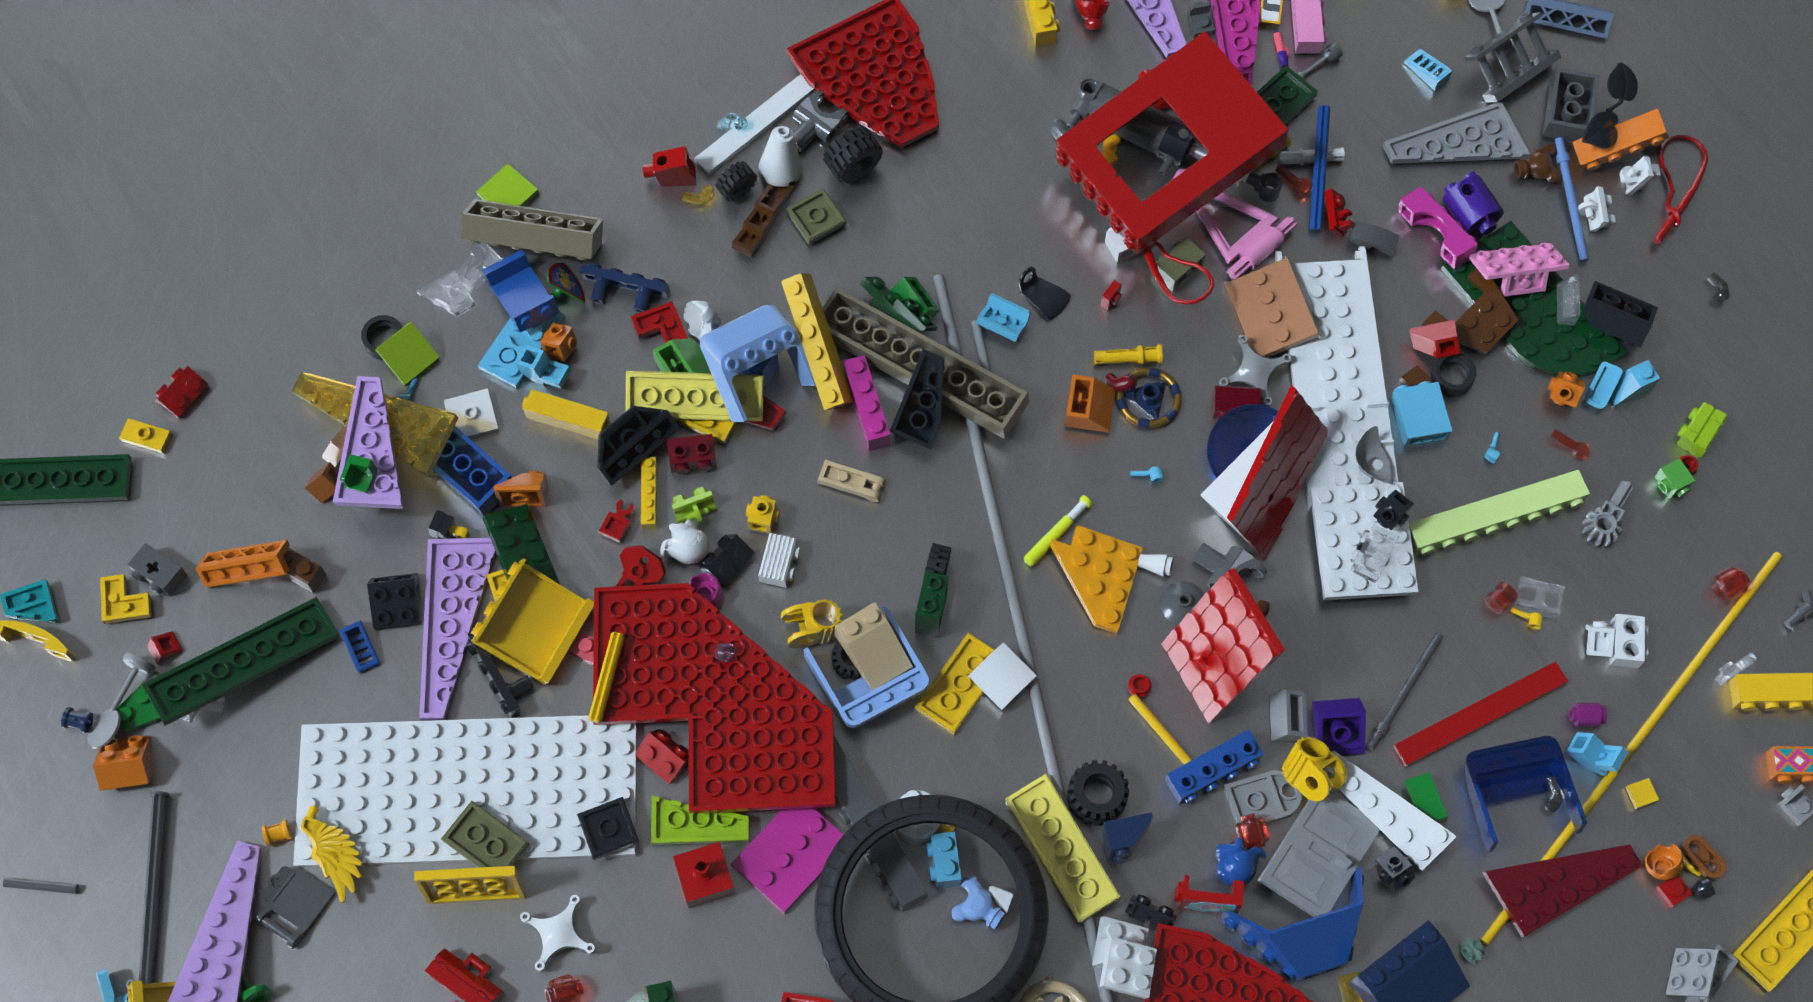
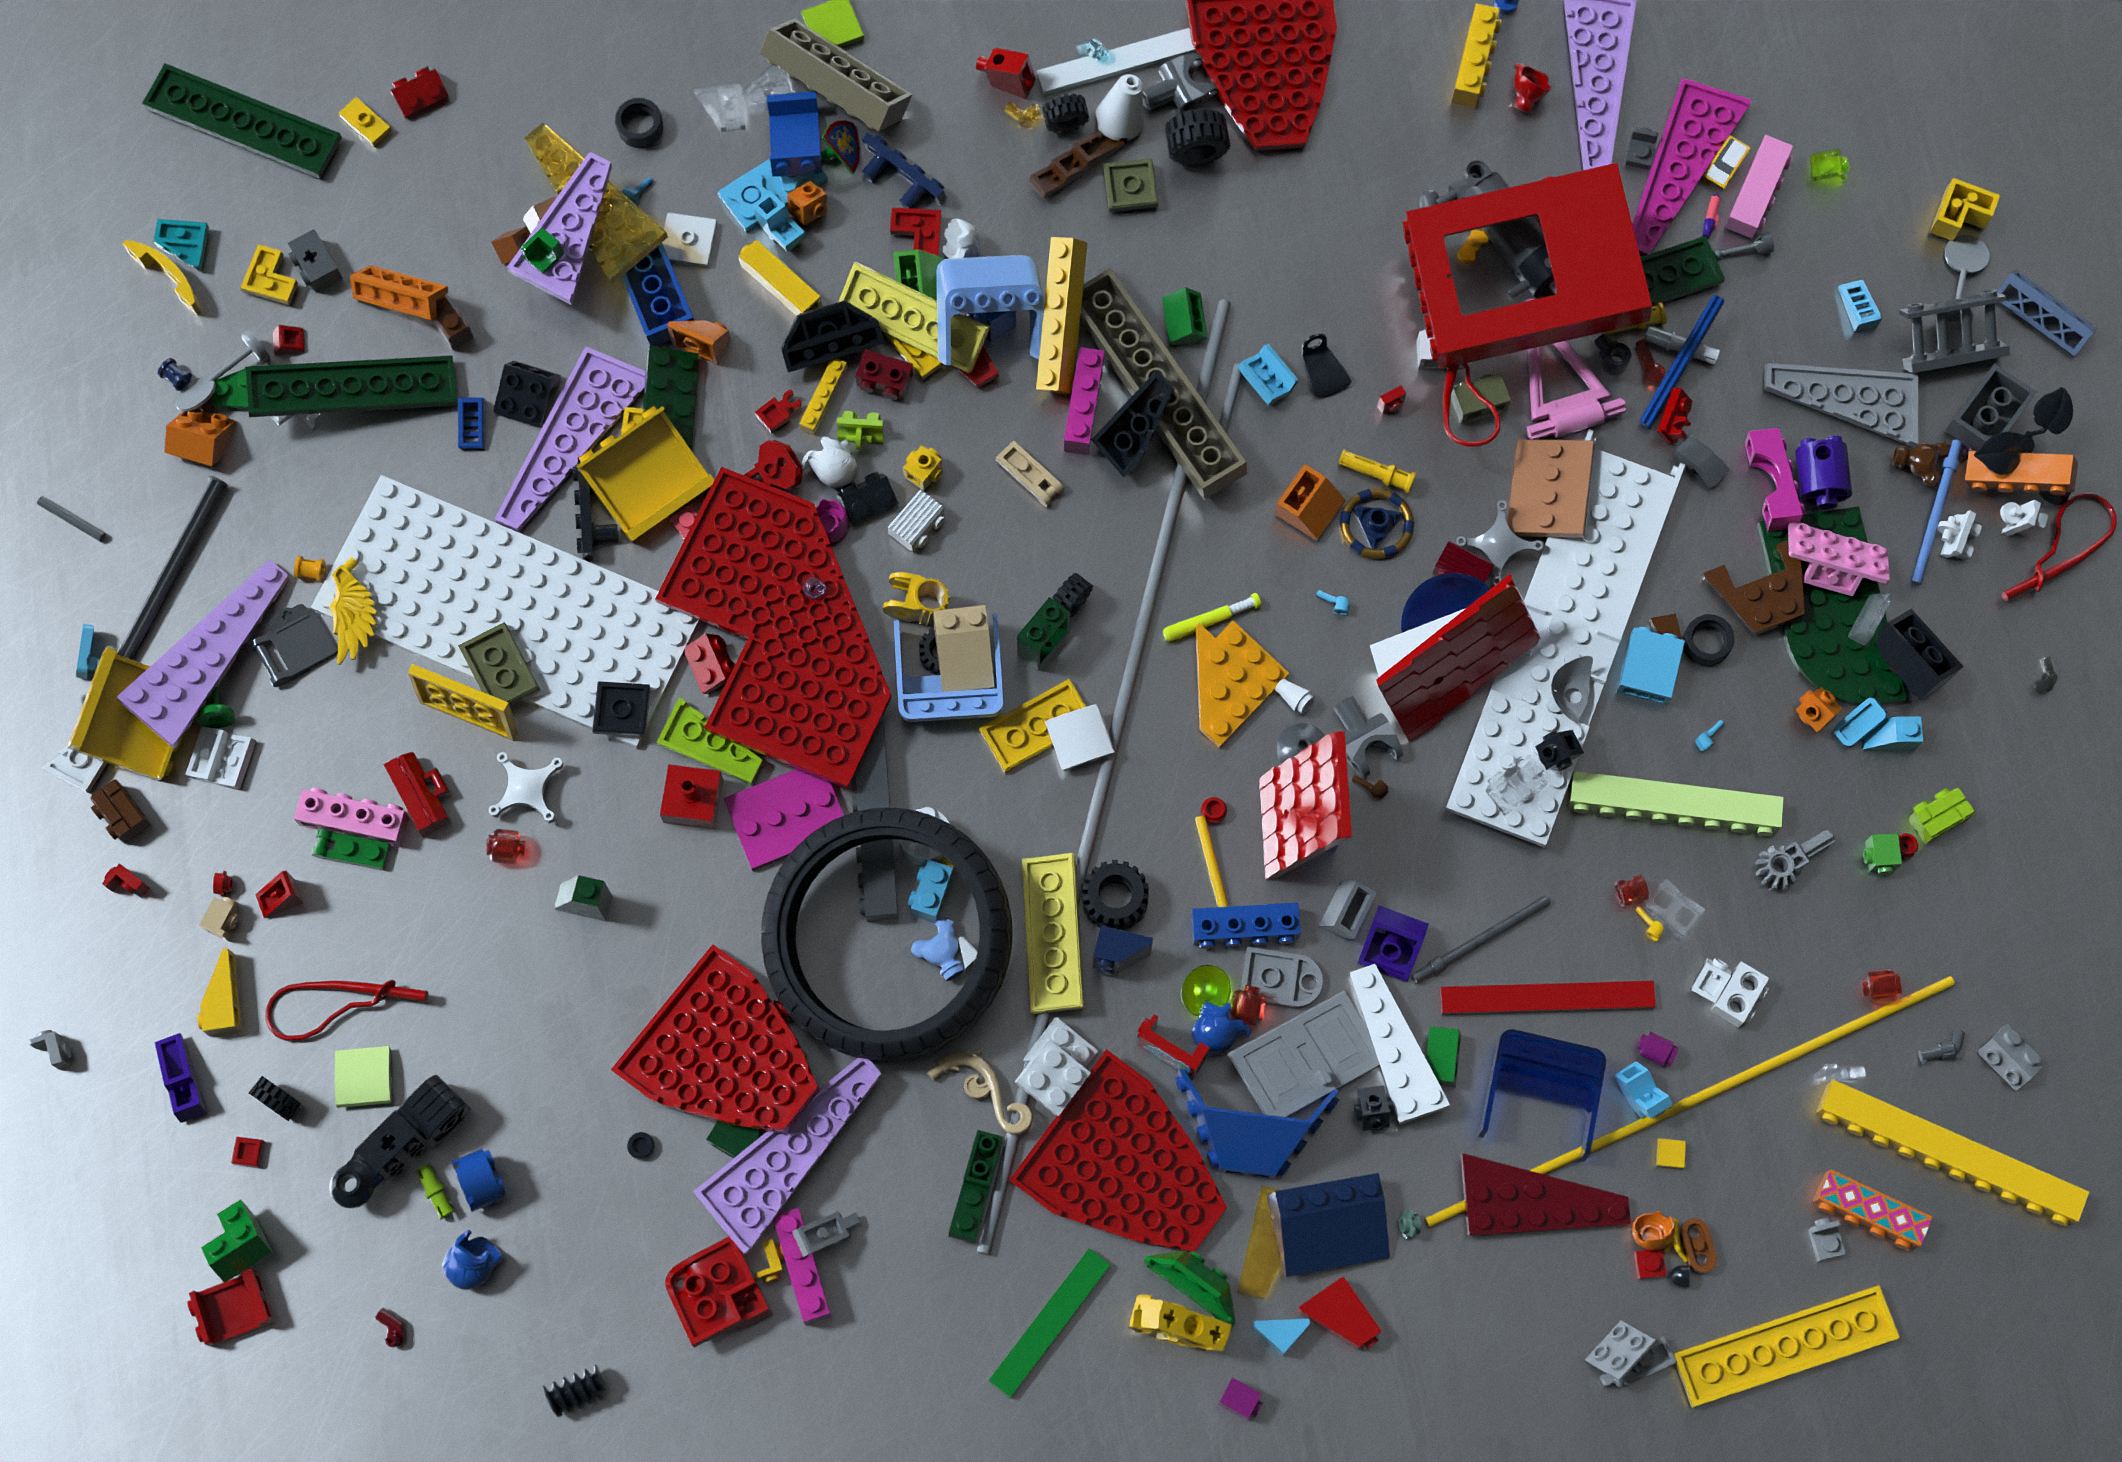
camera: 25 degrees right, 5 degrees up
lime tile [375,321,439,385] -> none
black piece [428,510,470,539] -> none
yellow axle [588,632,624,723] -> none
dark green slope [859,276,938,331] -> none
dark red arm [1105,373,1137,392] -> none
black hinge [1125,894,1177,929] -> none
yellow piece [1281,736,1347,801] -> none
slope [1409,320,1461,358] -> none
clear smoke arm [1544,776,1564,812] -> none
clear red bar [1550,428,1590,460] -> none
none -> clear neon green dish [1181,965,1231,1017]

